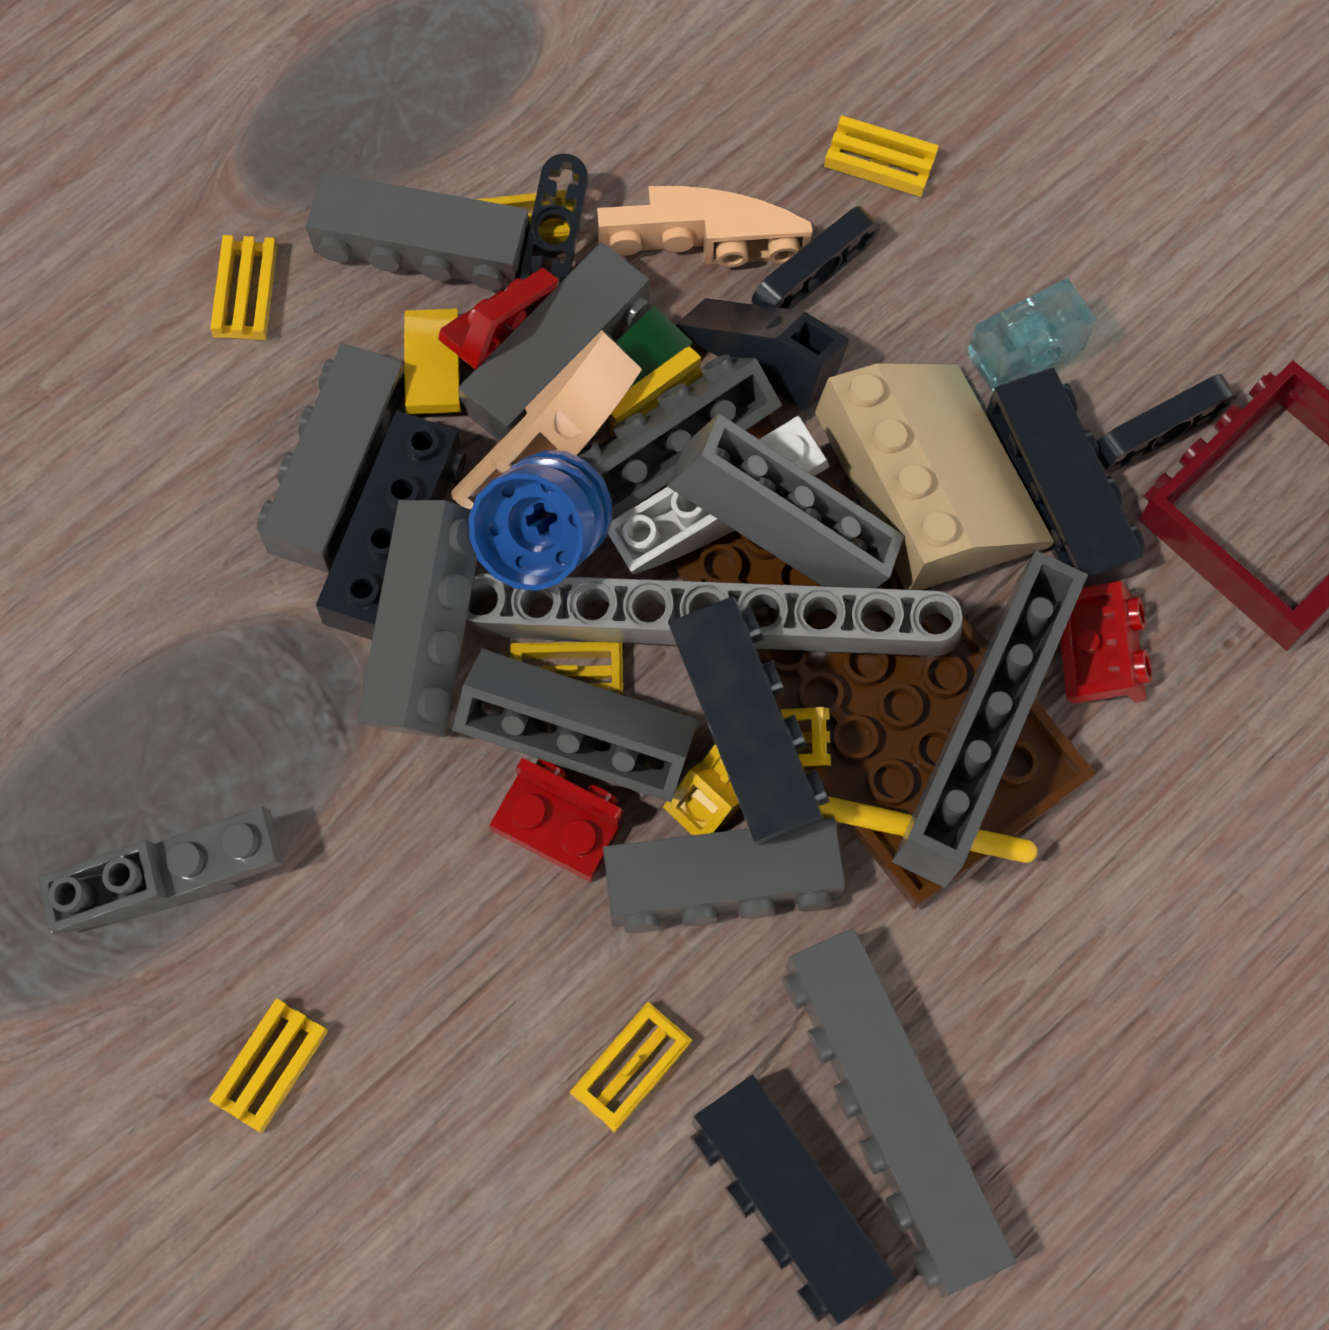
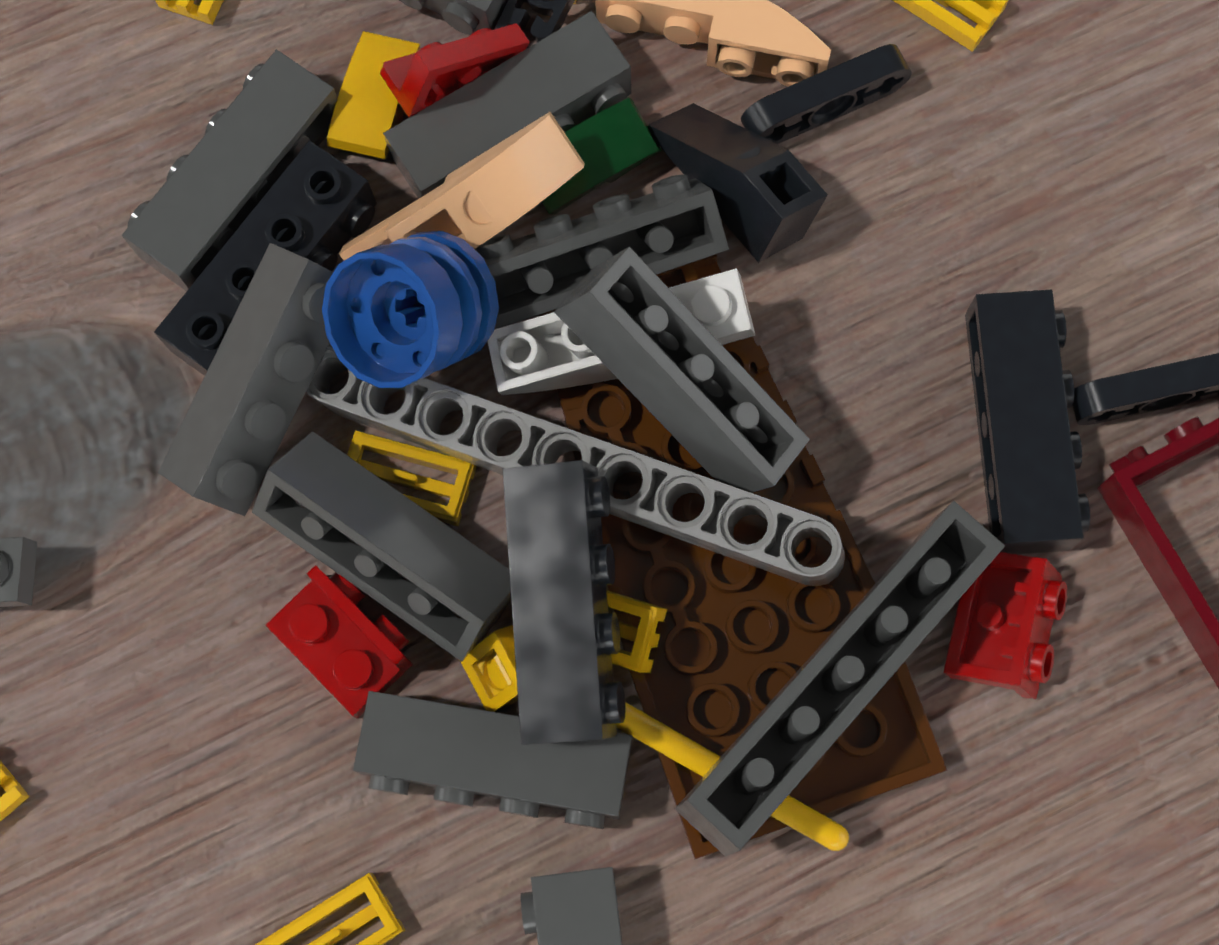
camera: 25 degrees right, 5 degrees up
yellow tile [607,346,703,437] -> none
tan slope [815,363,1054,590] -> none
clear light blue brick [967,278,1097,393] -> none

